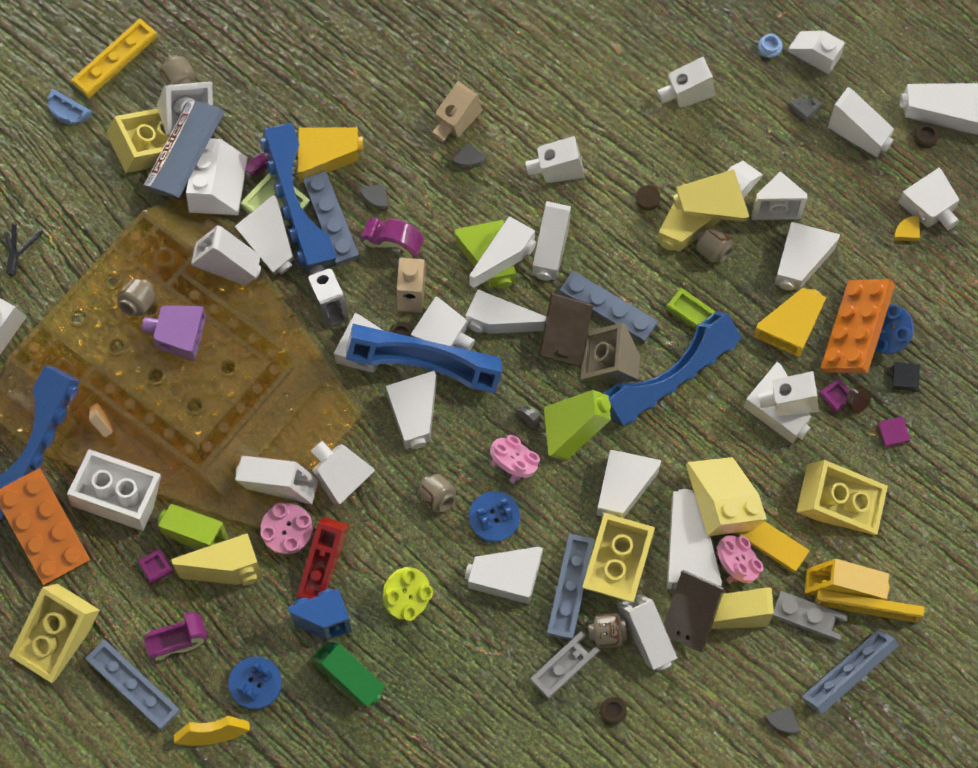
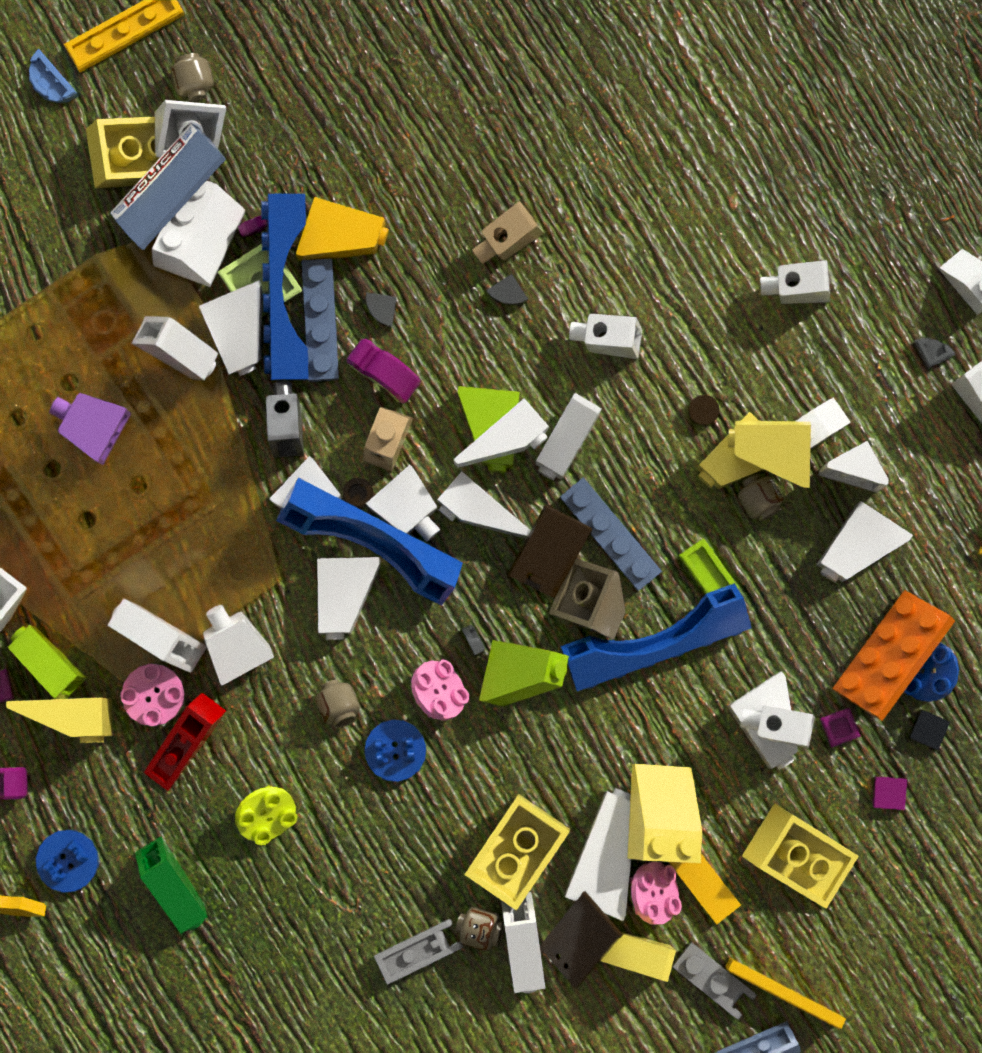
camera: 15 degrees right, 15 degrees up
dark tan head [117,279,156,317] -> none
blue slope [288,589,352,641] -> none
white slope [465,547,543,604] -> none
sand blue plate [547,534,595,641] -> none
white slope [597,450,661,518] -> none
dark brown tile [600,697,627,725] -> none
yellow slope [753,287,826,357] -> none
light blue plate [758,34,782,58] -> none
yellow slope [805,559,890,600] -> none
dark brown tile [846,385,872,412] -> none

